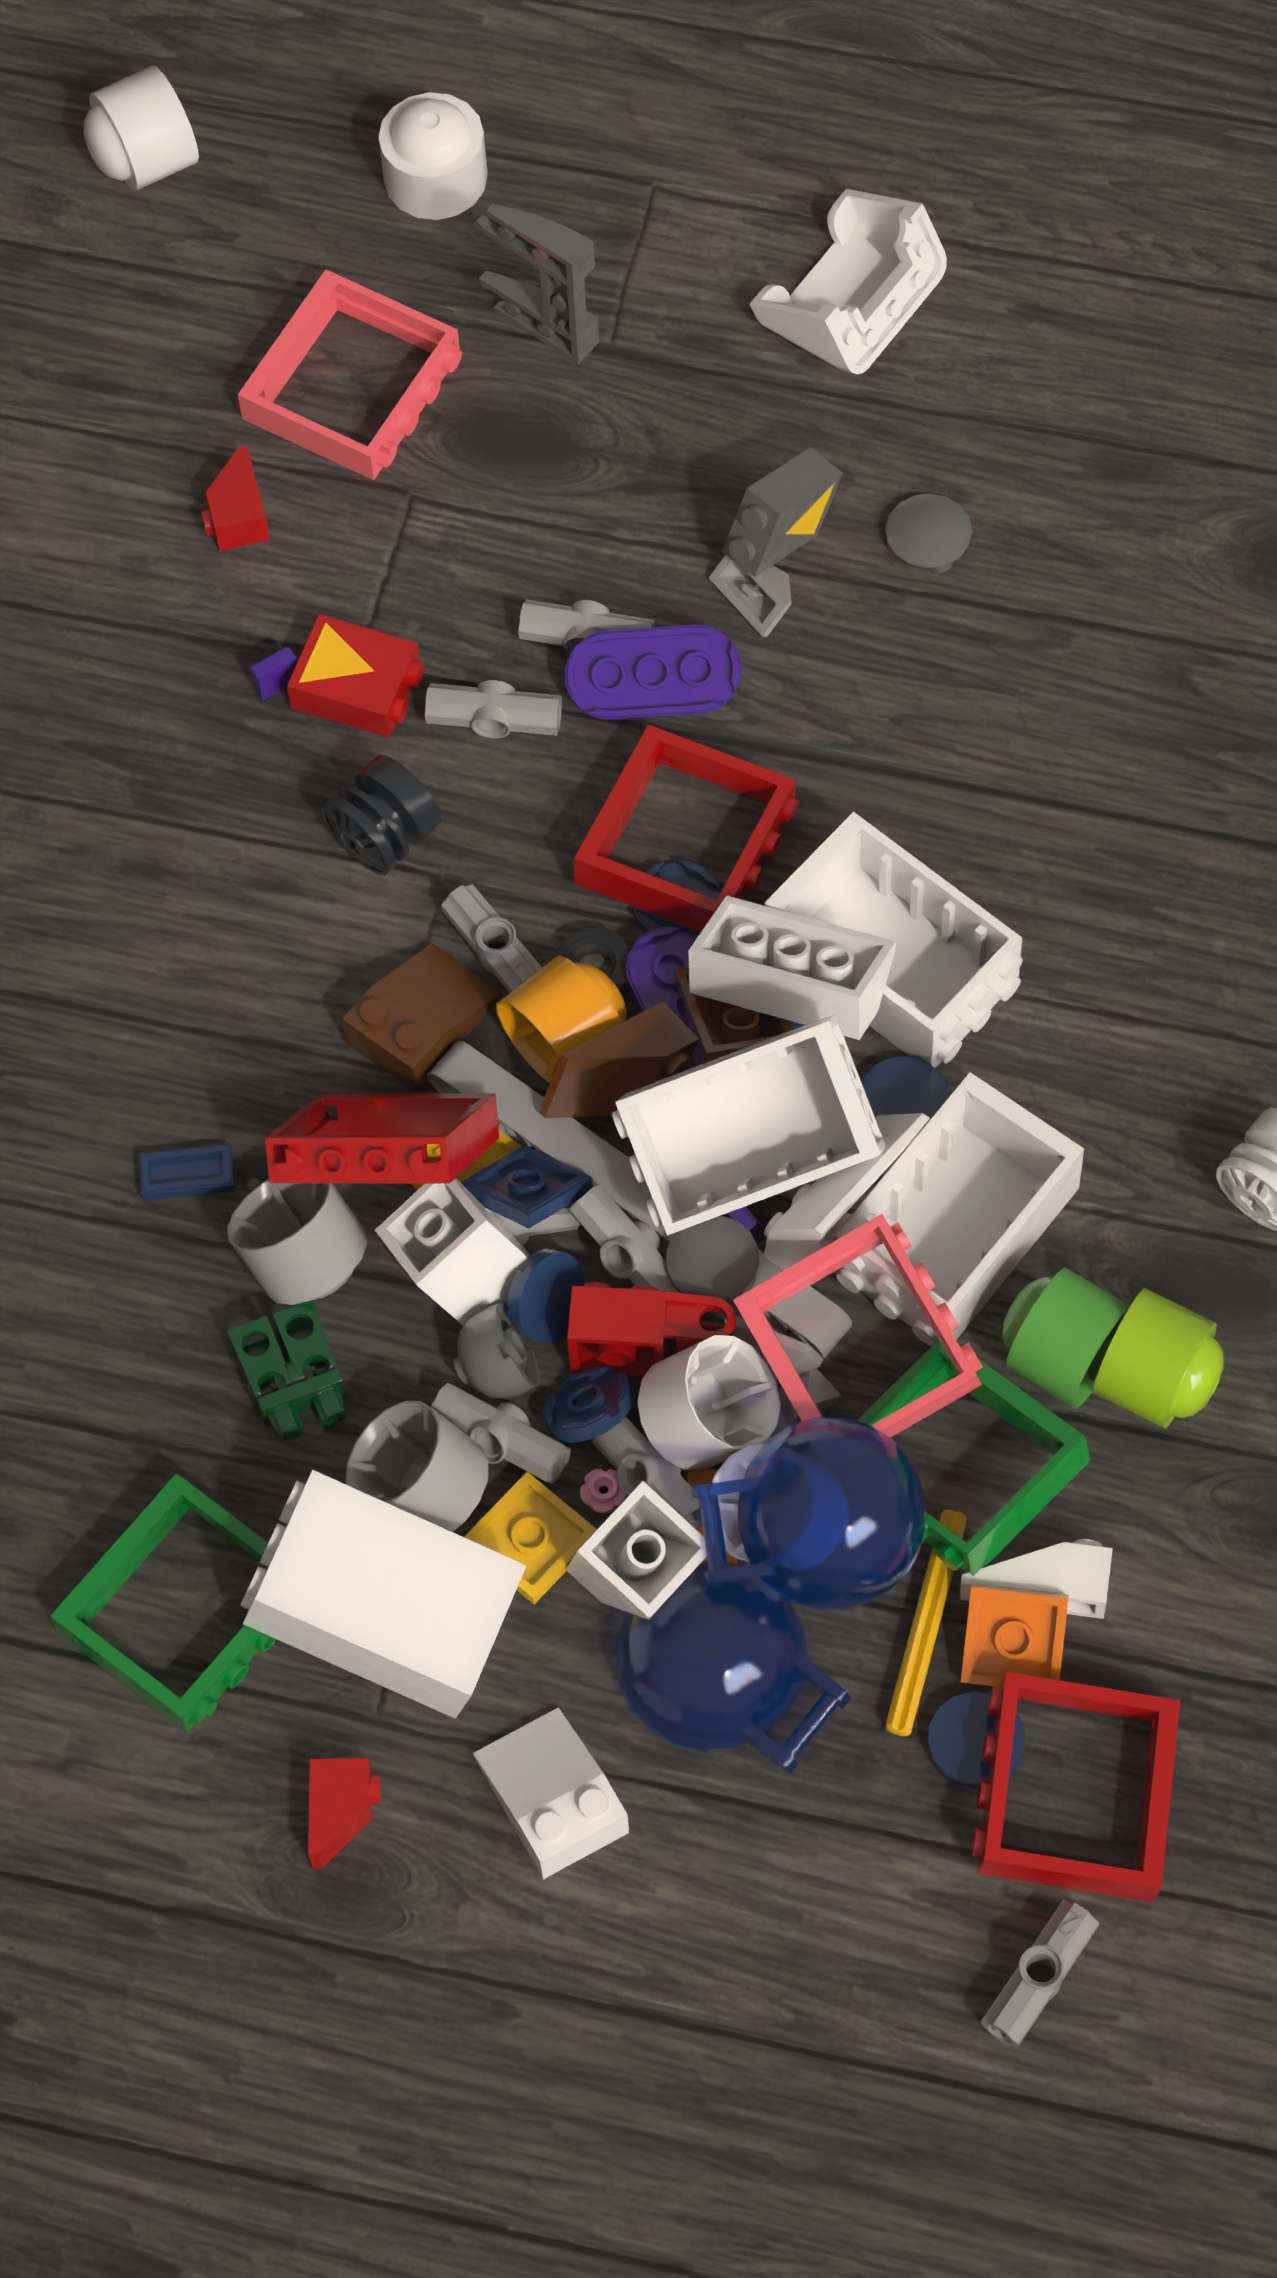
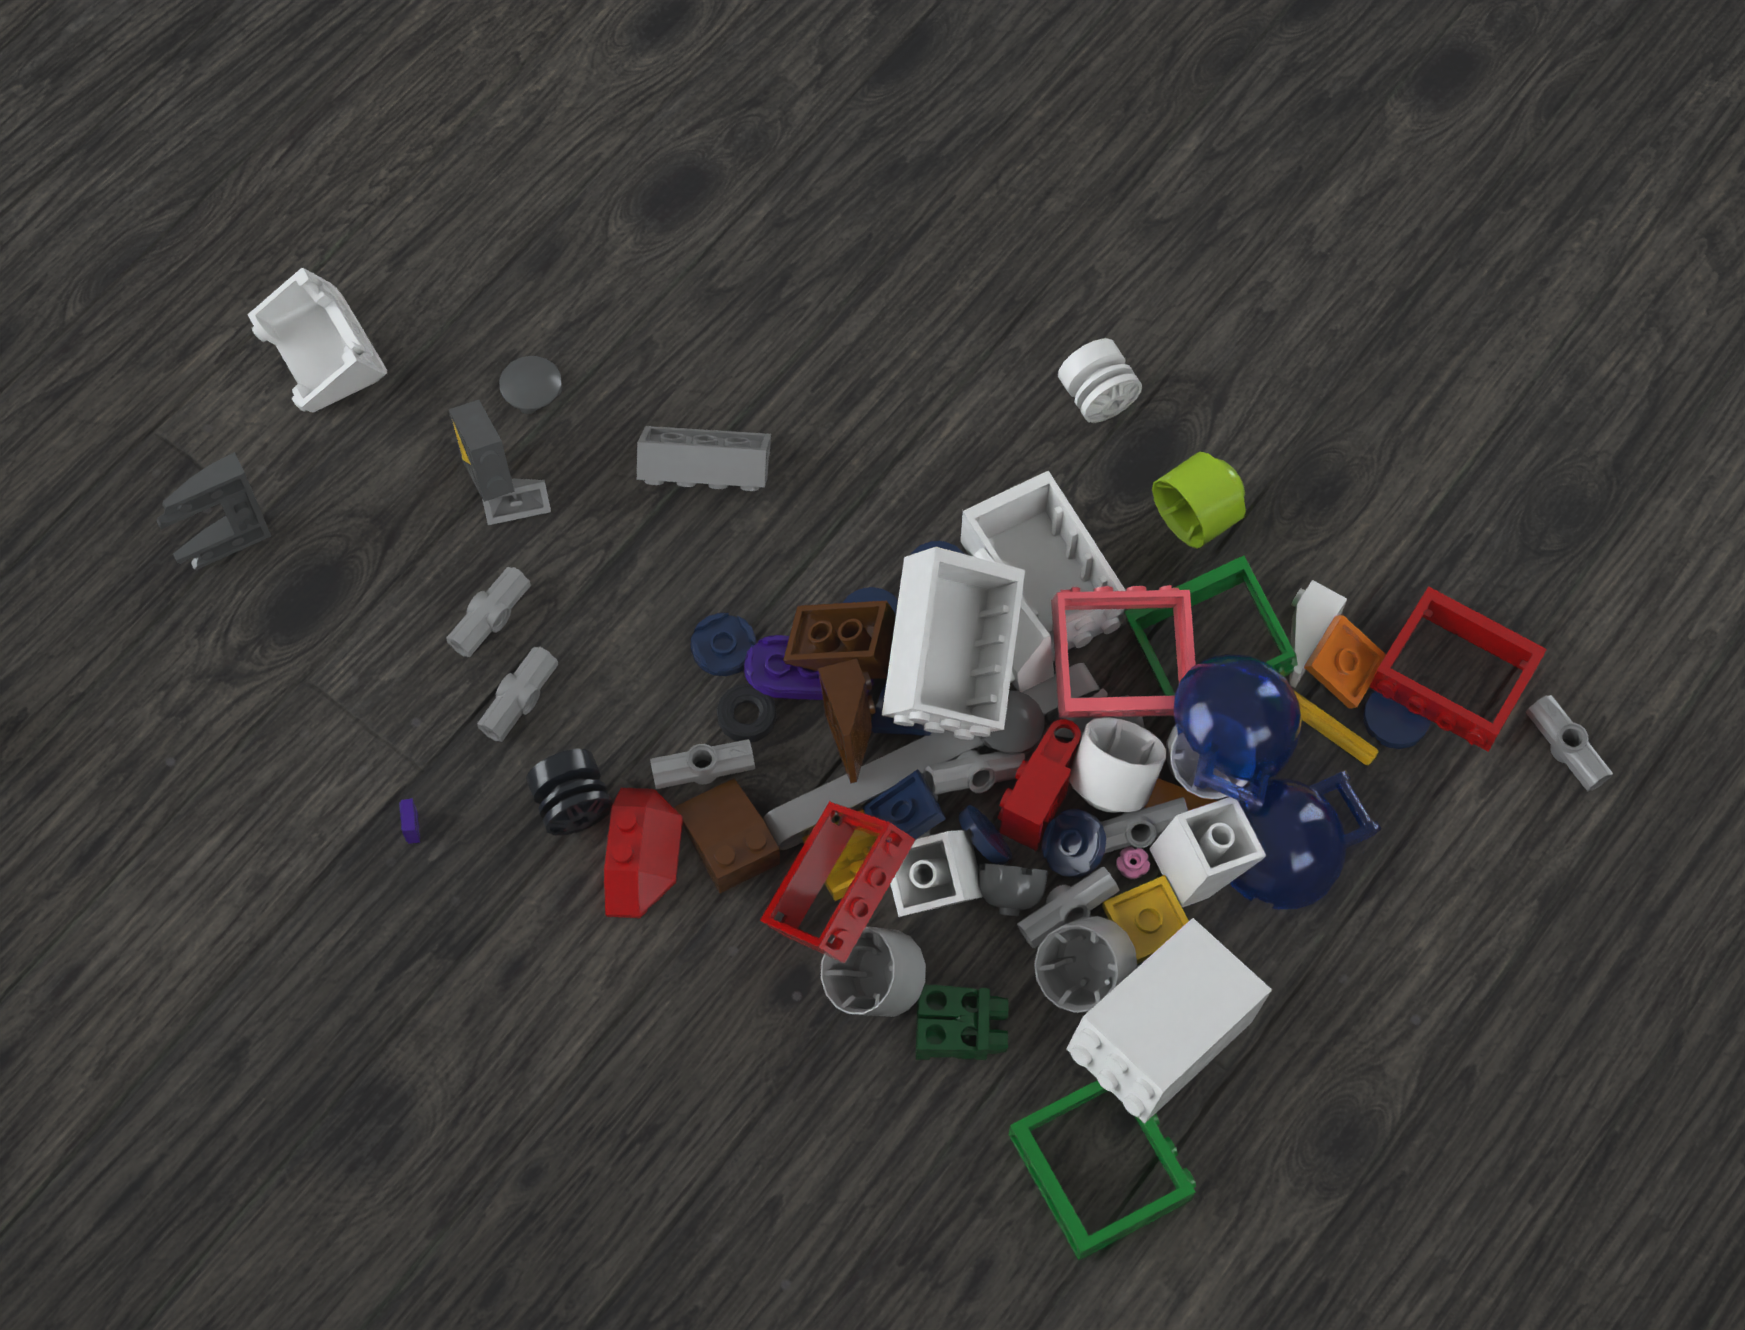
camera: 70 degrees left, 0 degrees up
dark blue tile [139,1143,235,1201] -> none
red slope [201,446,270,552] -> none
coral window [238,270,462,480] -> none
red brick [287,614,424,738] -> none
red slope [308,1758,381,1869] -> none
white piece [379,92,488,220] -> none
white slope [473,1707,629,1879] -> none
light orange piece [496,955,627,1084] -> none
dark purple tile [565,625,742,720] -> none
red window [574,725,799,932] -> none
white slope [688,896,896,1040] -> none
white container [764,812,1023,1068] -> none
bright green piece [1002,1268,1131,1409] -> none
none -> red wedge [604,788,683,918]
none -> light grey slope [637,426,771,491]

